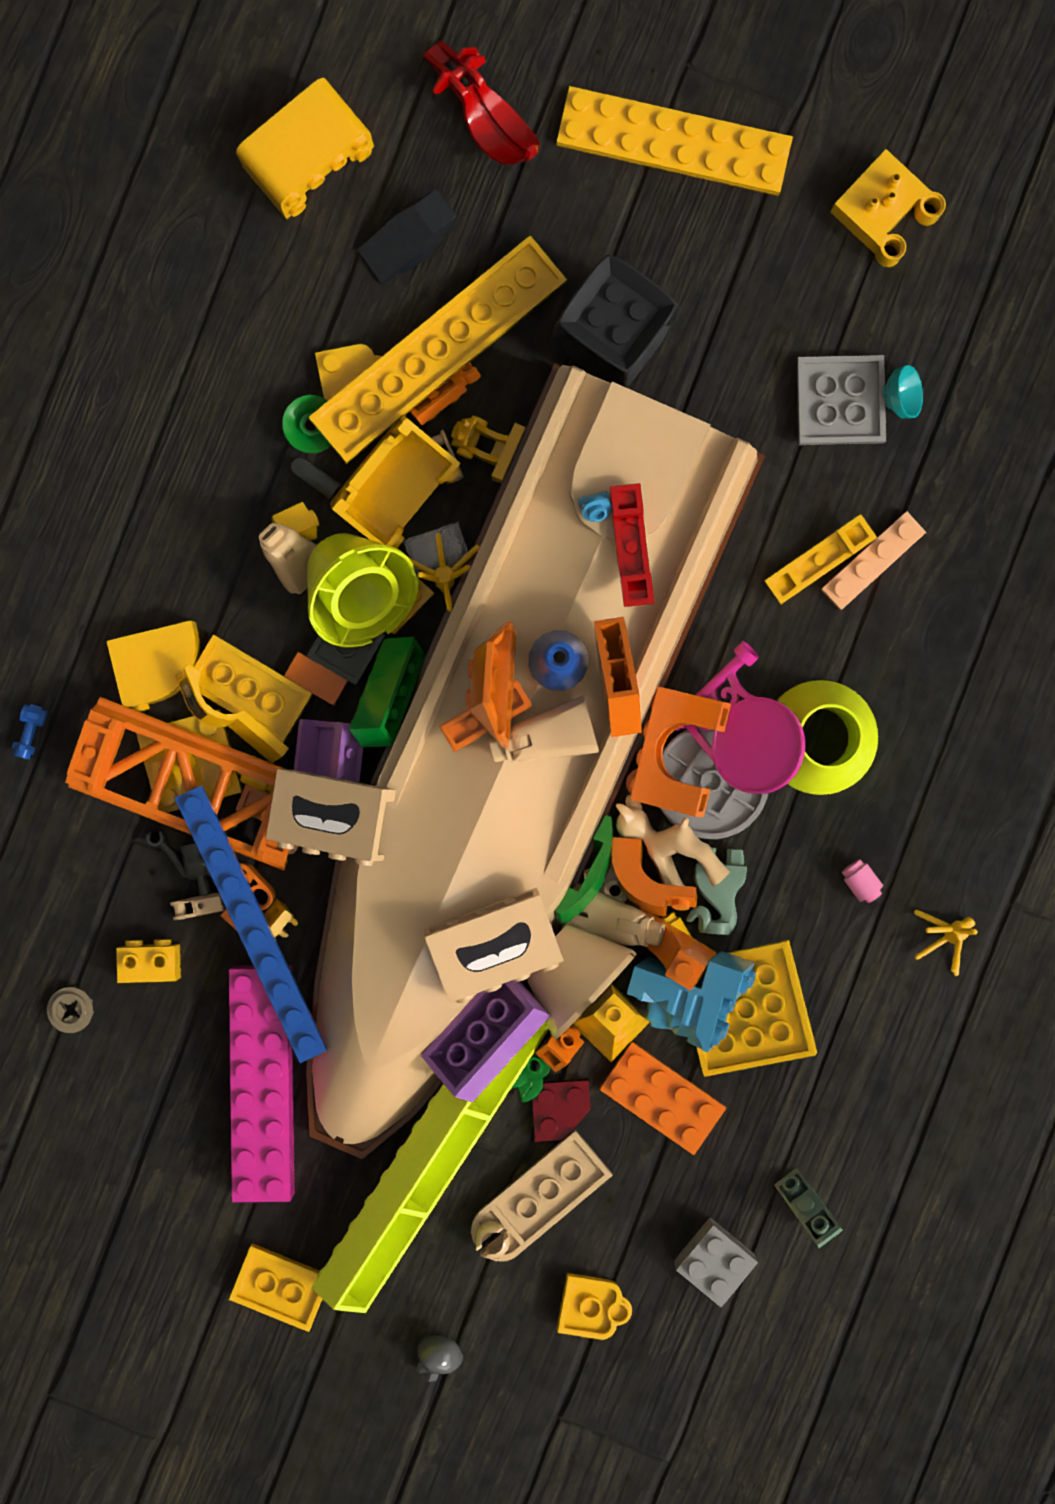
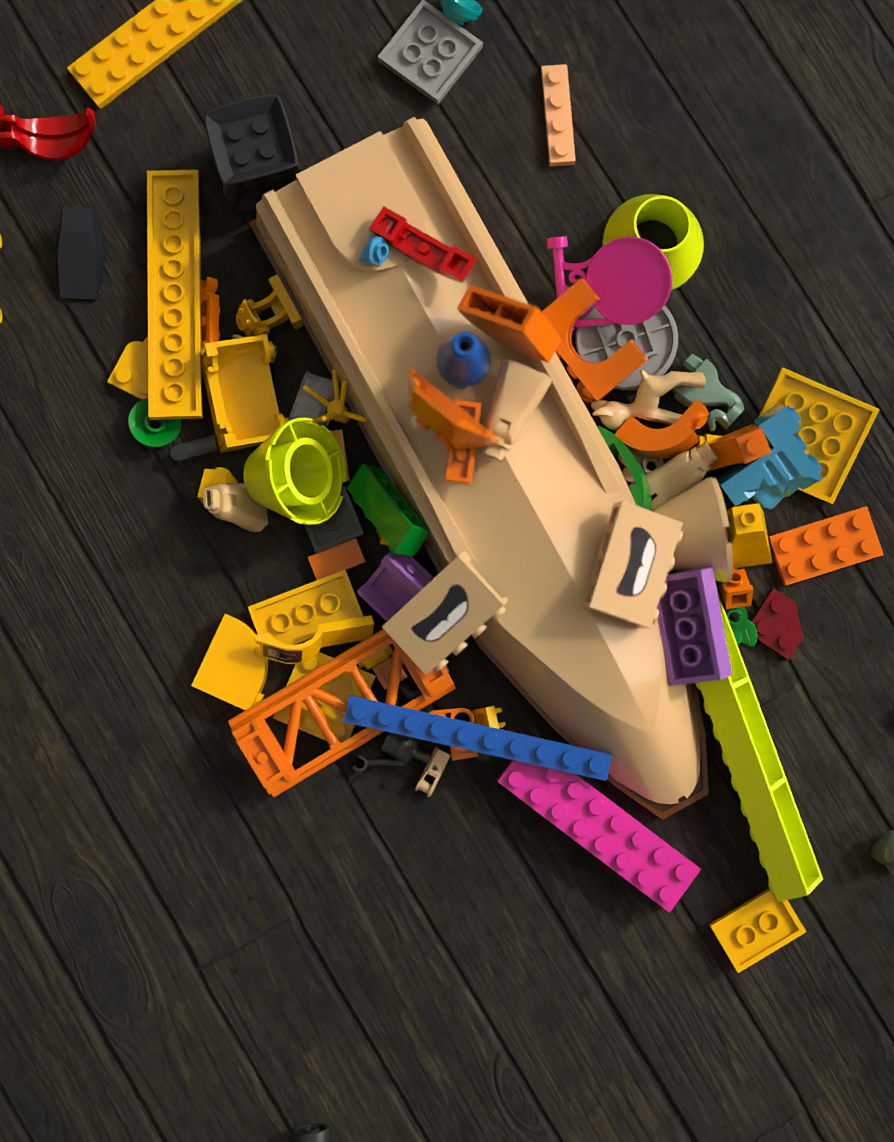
camera: 60 degrees left, 5 degrees down
blue bar [12,704,47,760] -> none
dark tan gear [47,987,94,1033] -> none
yellow brick [116,939,181,983] -> none
tan plate [471,1129,613,1261] -> none
yellow slope [765,514,877,604] -> none
bright pink brick [842,859,883,903] -> none
yellow plant [914,910,977,976] -> none

